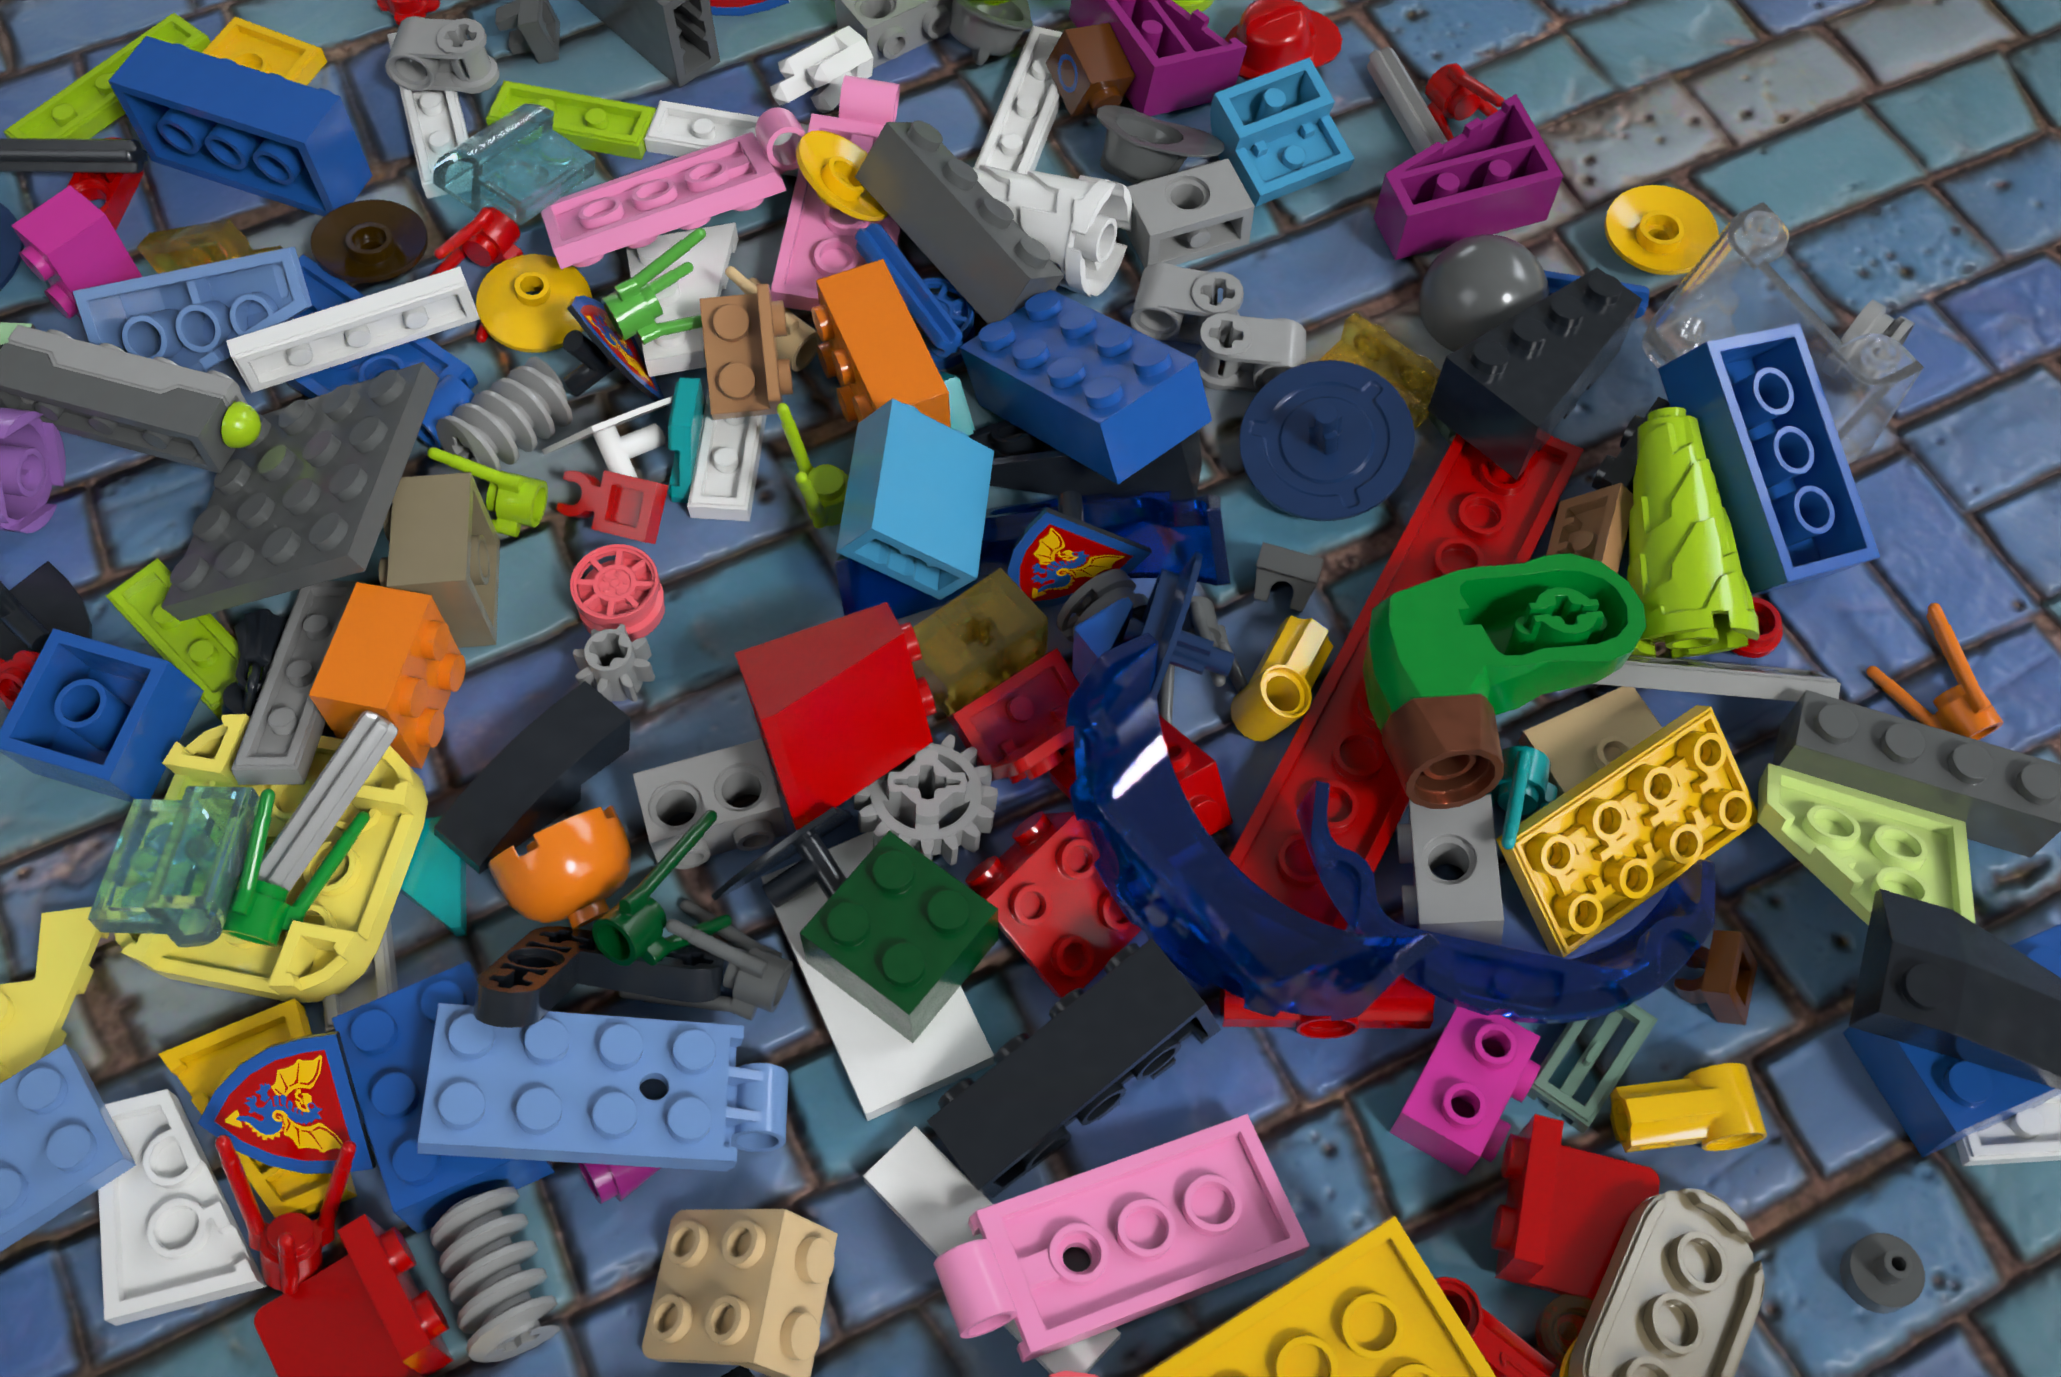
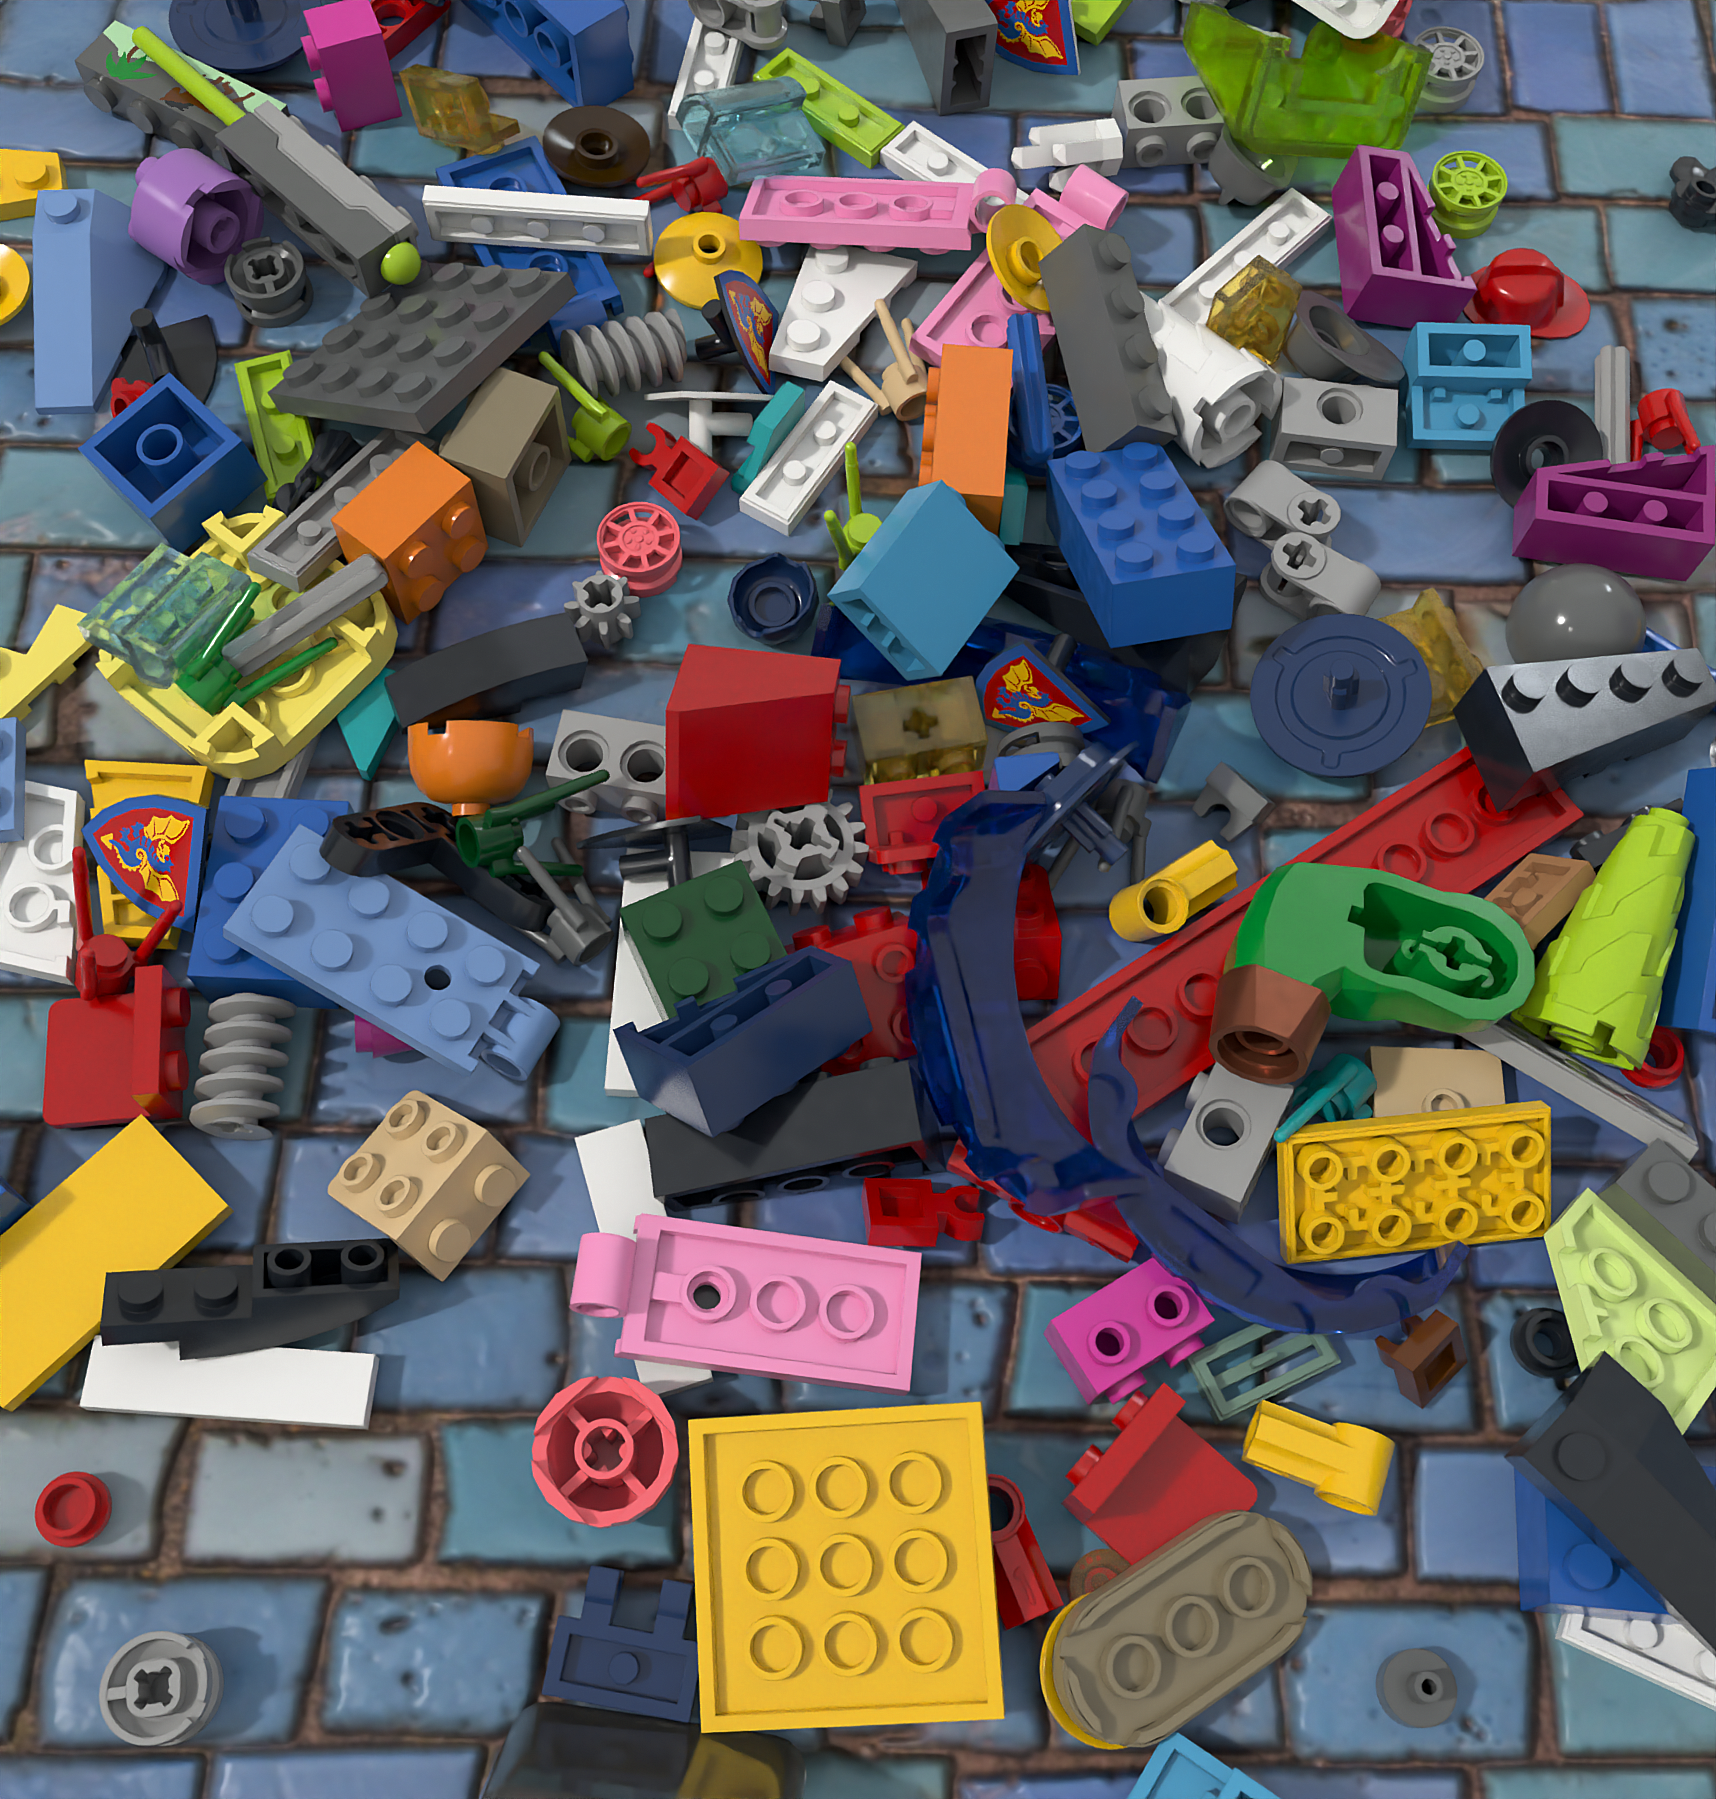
camera: 25 degrees right, 5 degrees up
medium blue wedge [73,246,312,372] -> none
bright green plant [601,228,706,345] -> none
medium nougat bracket [699,283,793,420] -> none
reddish brown brick [1045,23,1136,116] -> none
none -> dark grey wheel [224,237,314,328]
none -> dark blue wedge [613,945,873,1138]
none -> dark blue hair [727,552,819,645]
none -> red plate [861,1178,985,1247]
none -> clear yellow bracket [1206,255,1302,366]
none -> black dish [1490,400,1603,509]
none -> black plate [1510,1307,1578,1379]

